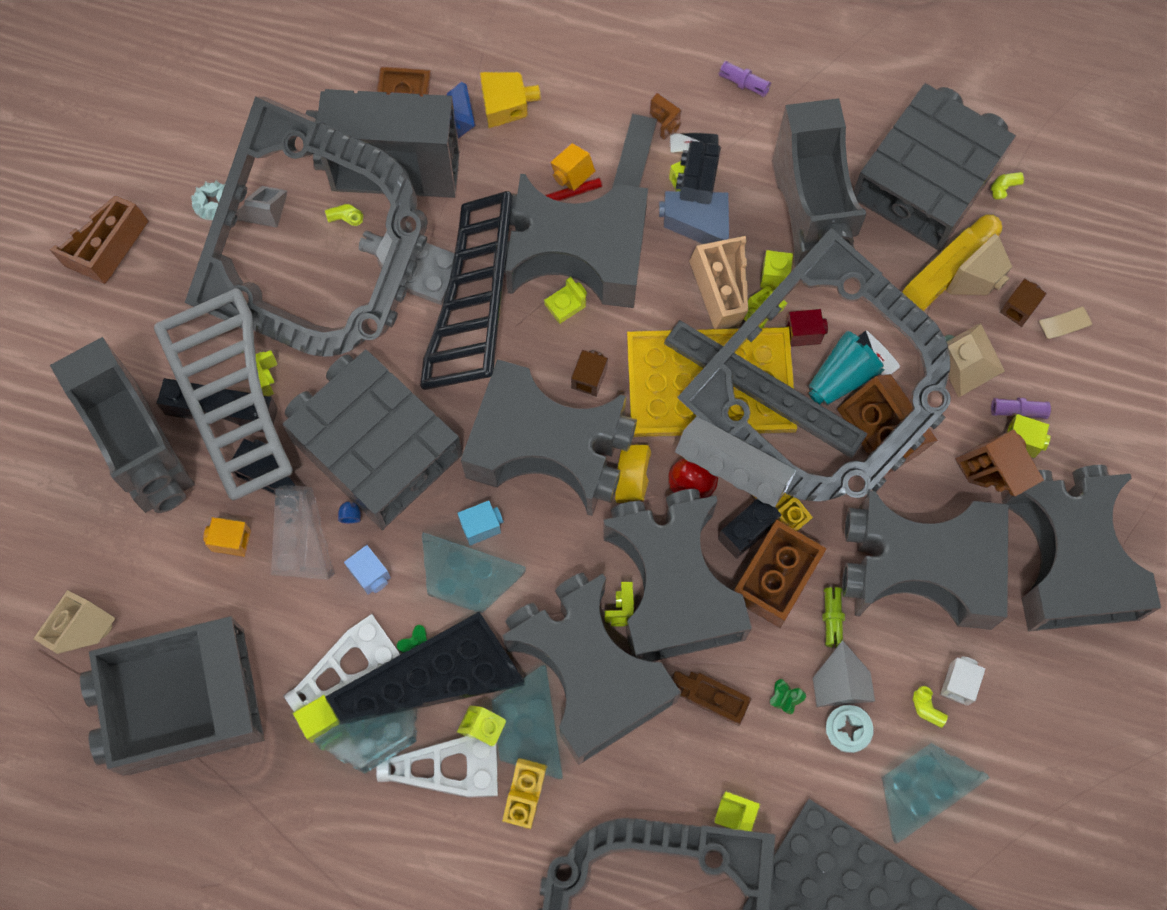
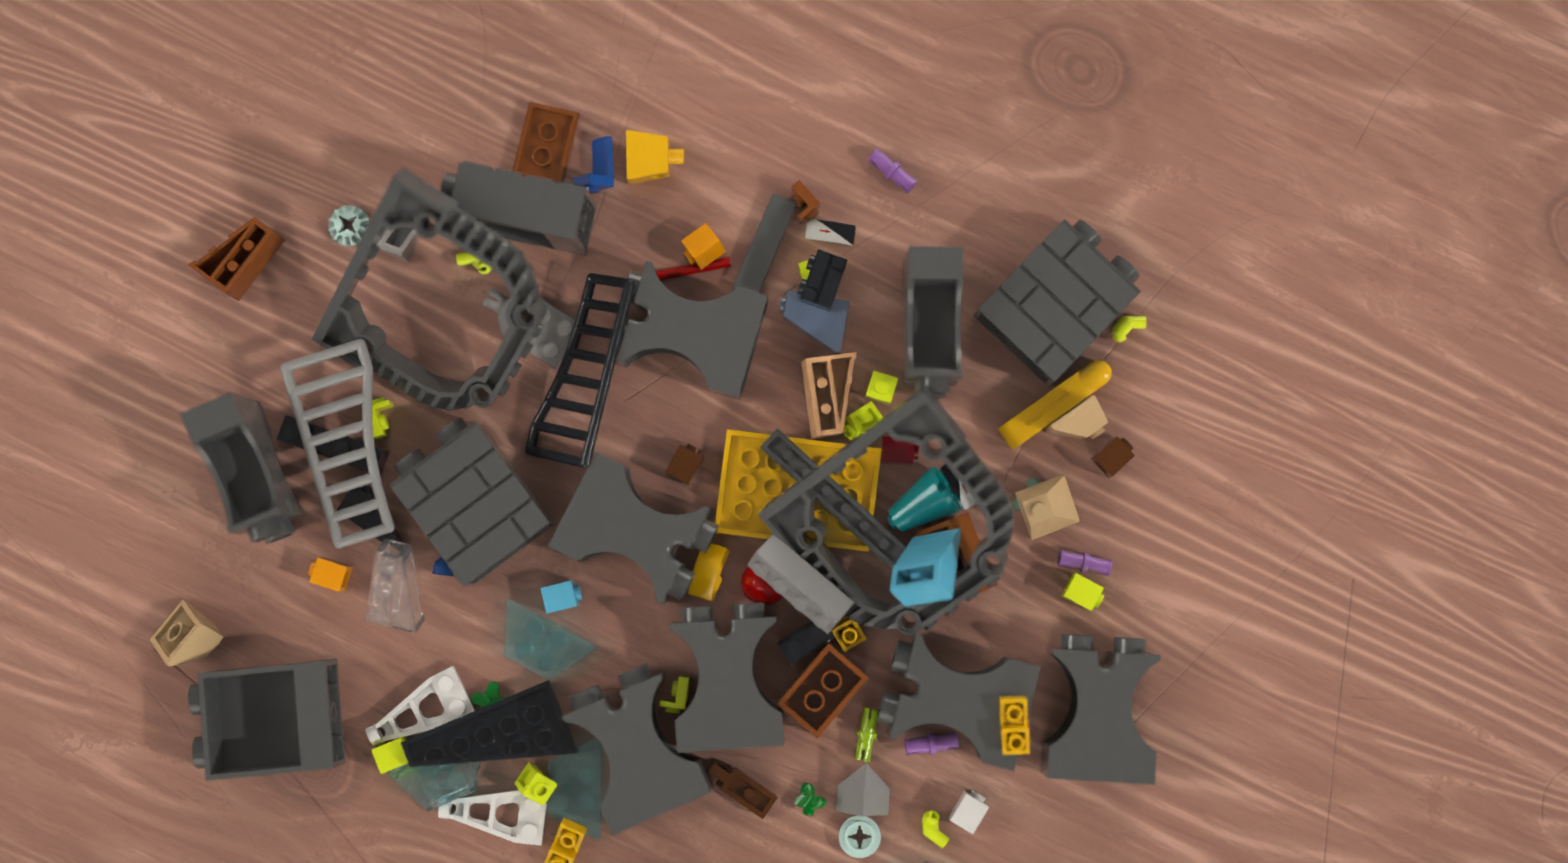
camera: 15 degrees right, 15 degrees up
light blue brick [344,545,391,595] -> none
neon yellow bracket [544,277,587,324] -> none
dark orange wedge [955,429,1044,497] -> none
tan sticker [1039,307,1092,339] -> none
none -> medium azure slope [890,528,961,607]
none -> medium lavender pin [904,732,959,756]
none -> yellow slope [999,696,1030,755]

